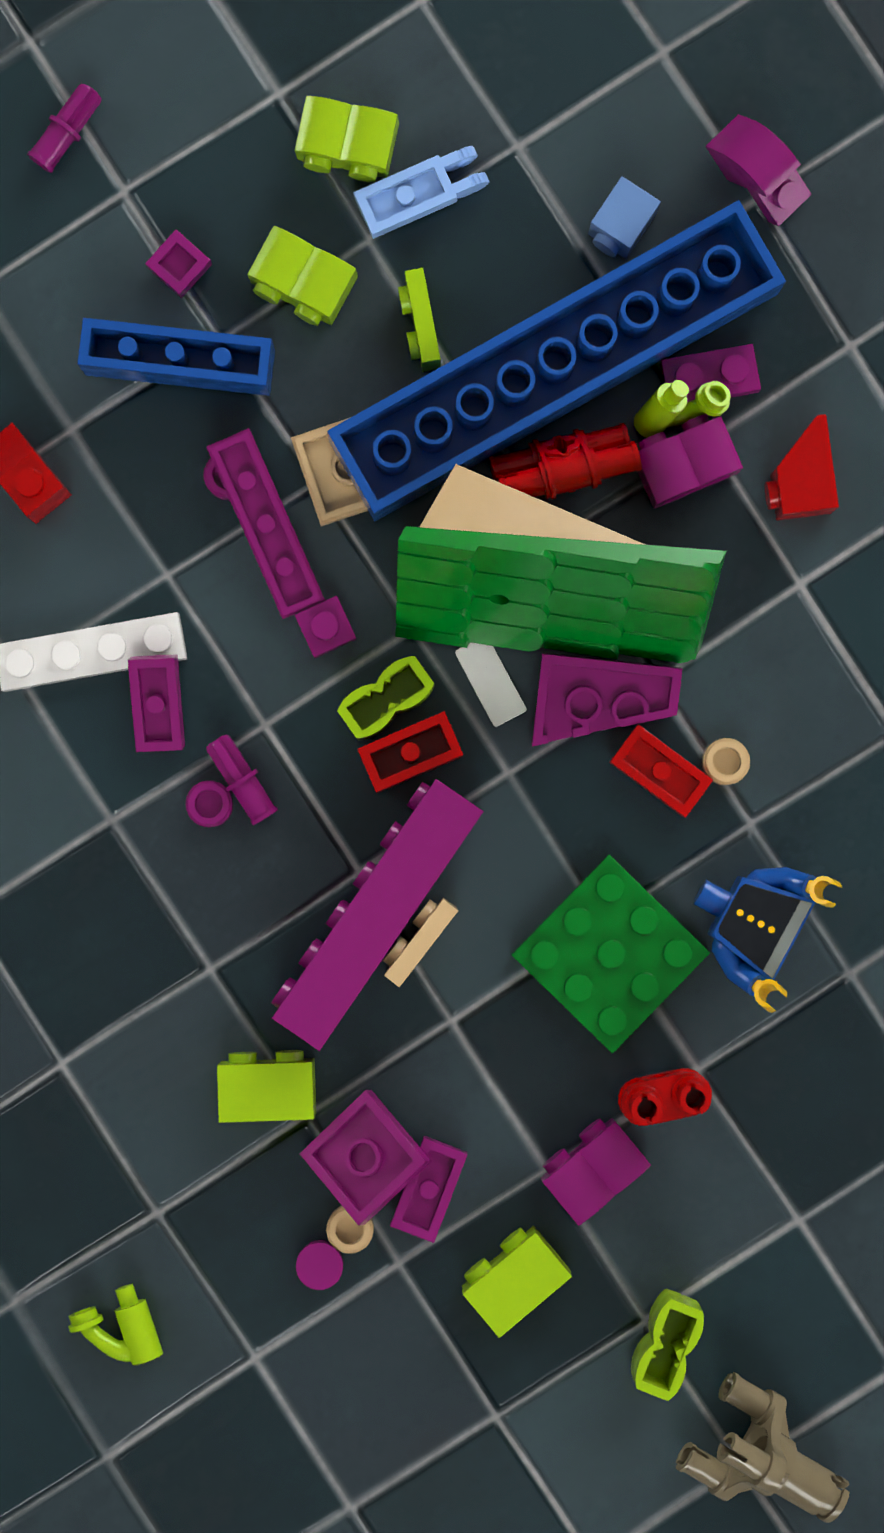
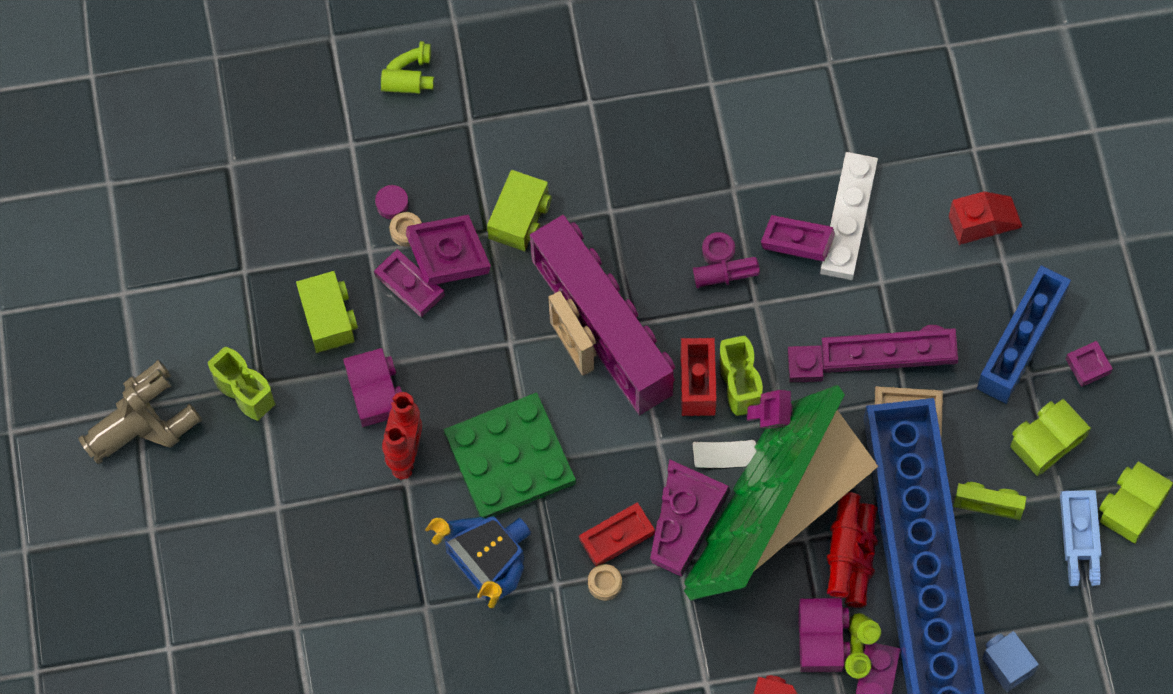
camera: 115 degrees right, 20 degrees down
none -> magenta plate [747,390,793,429]

